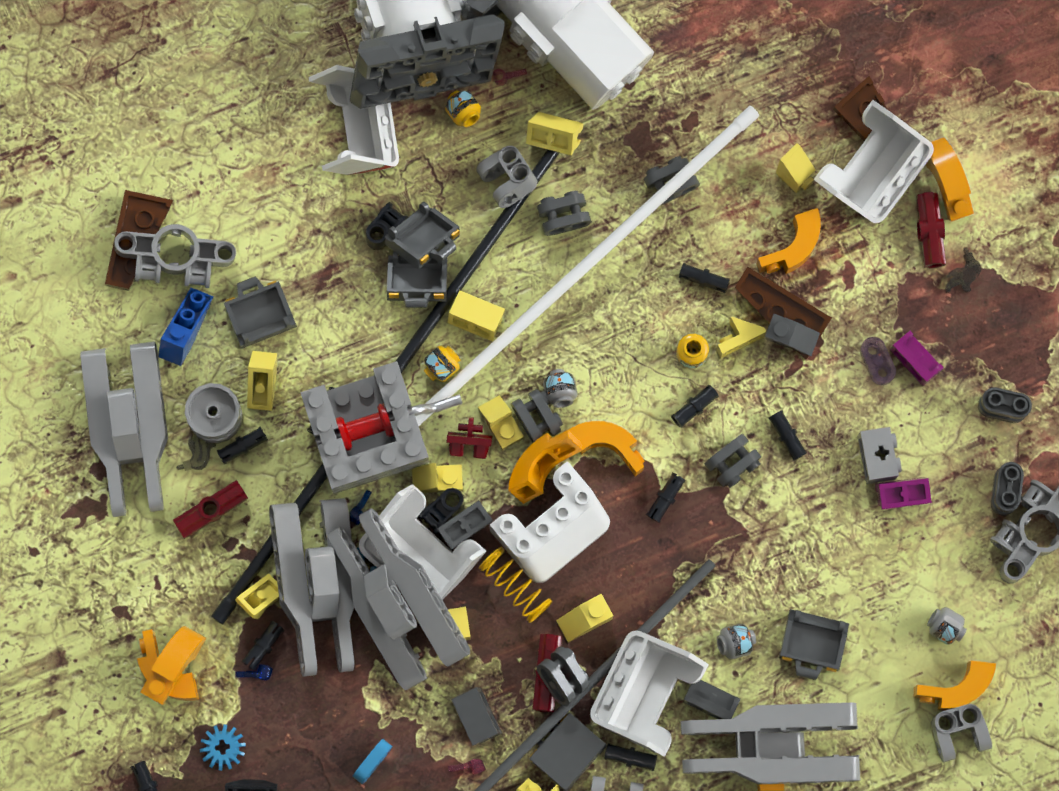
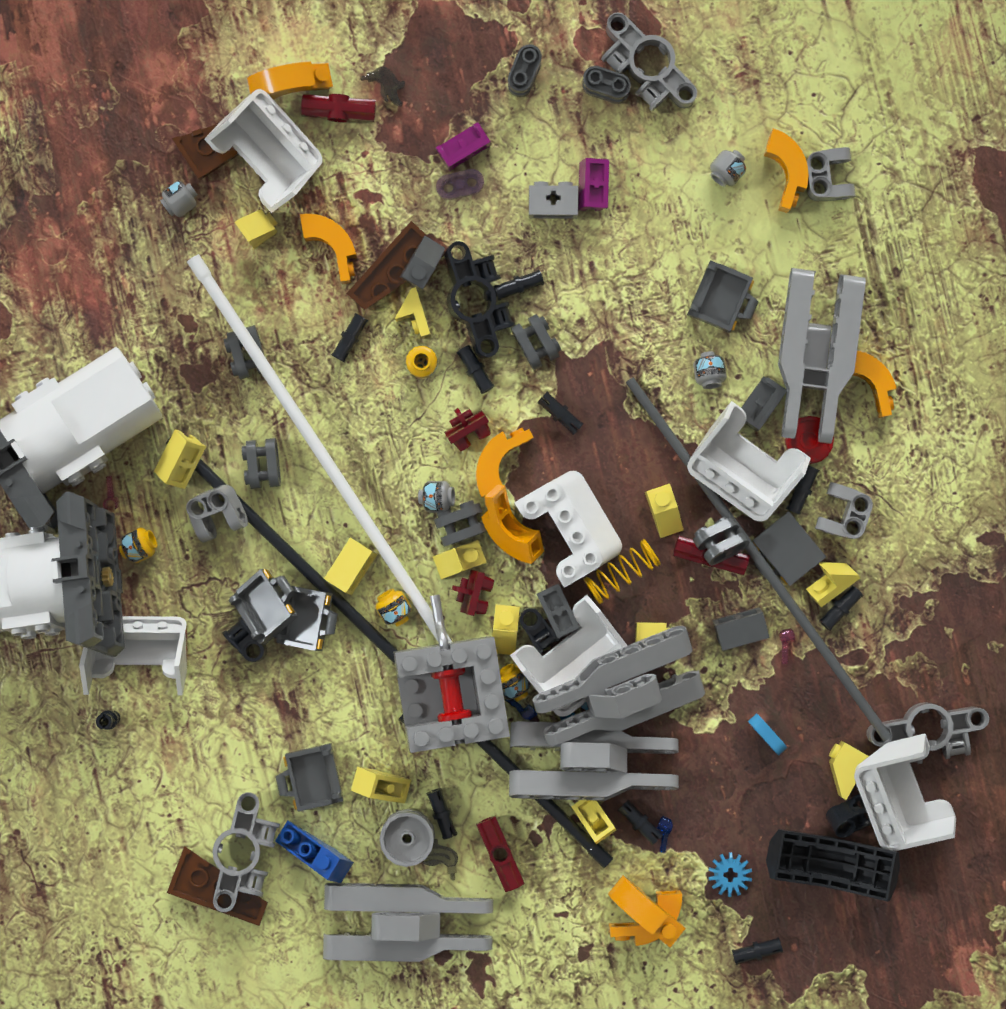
camera: 80 degrees left, 10 degrees up
none -> black pin [96,710,121,730]
none -> light grey head [160,181,198,217]
none -> black piece [444,241,515,359]
none -> dark red hips [444,408,491,451]
none -> head [500,663,531,701]
none -> red tile [785,416,834,464]

